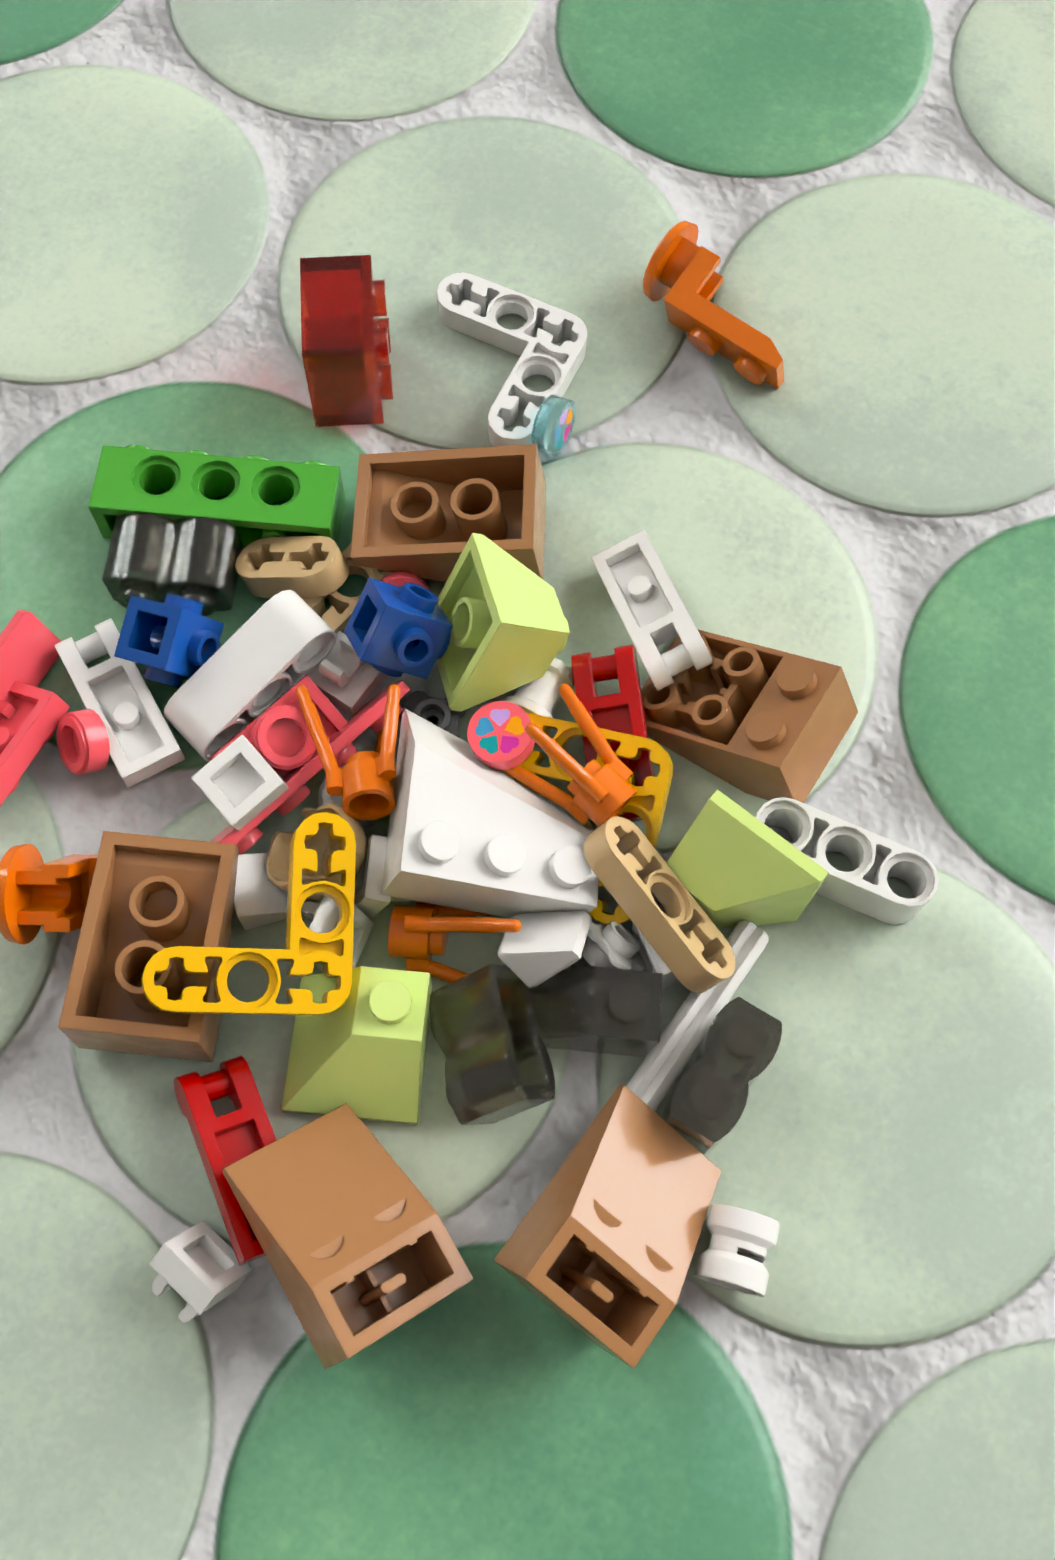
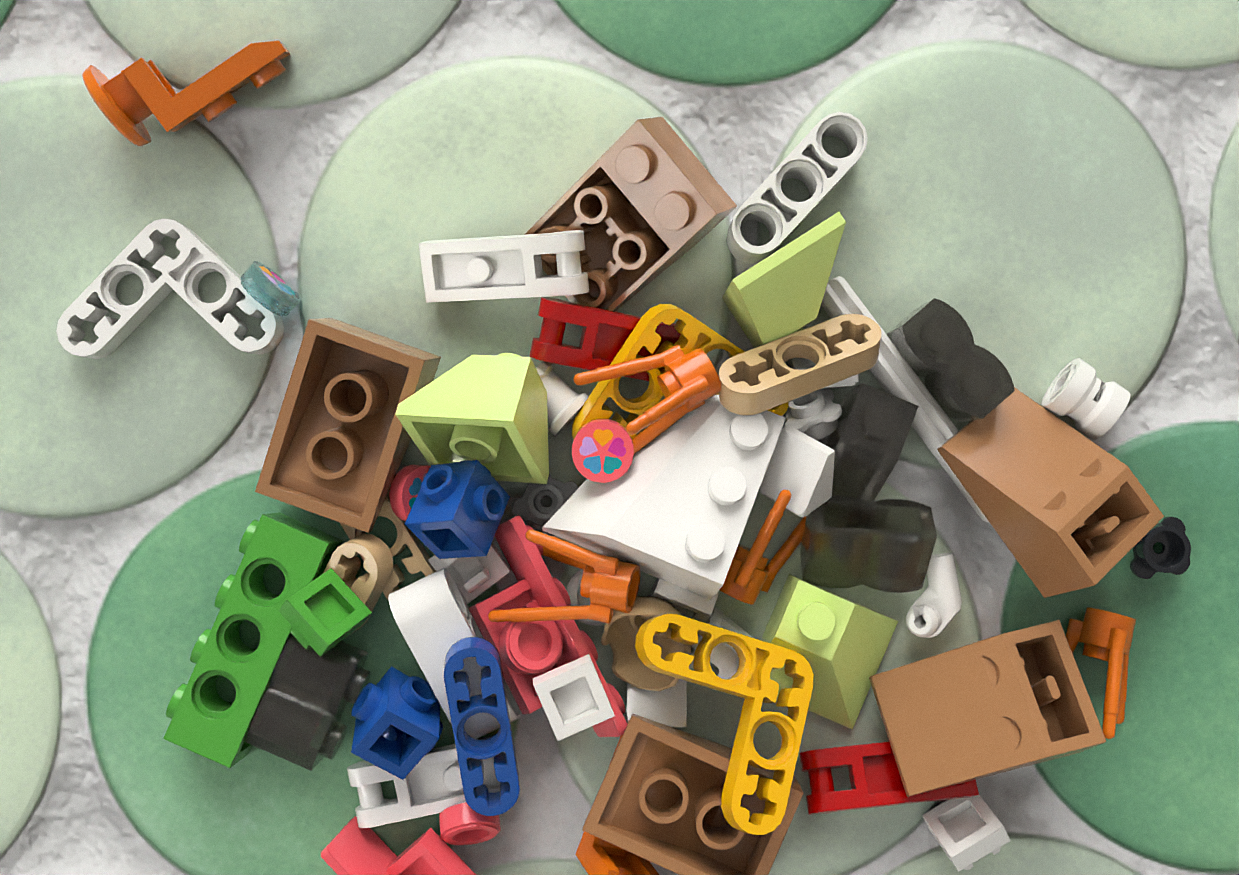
camera: 65 degrees left, 20 degrees up
clear red brick [300,255,394,427] -> none
none -> bright green tile [279,568,372,657]
none -> blue beam [444,637,520,816]
none -> white arm [906,553,962,638]
none -> orange plant [1066,607,1136,739]
none -> black plate [1130,517,1191,579]

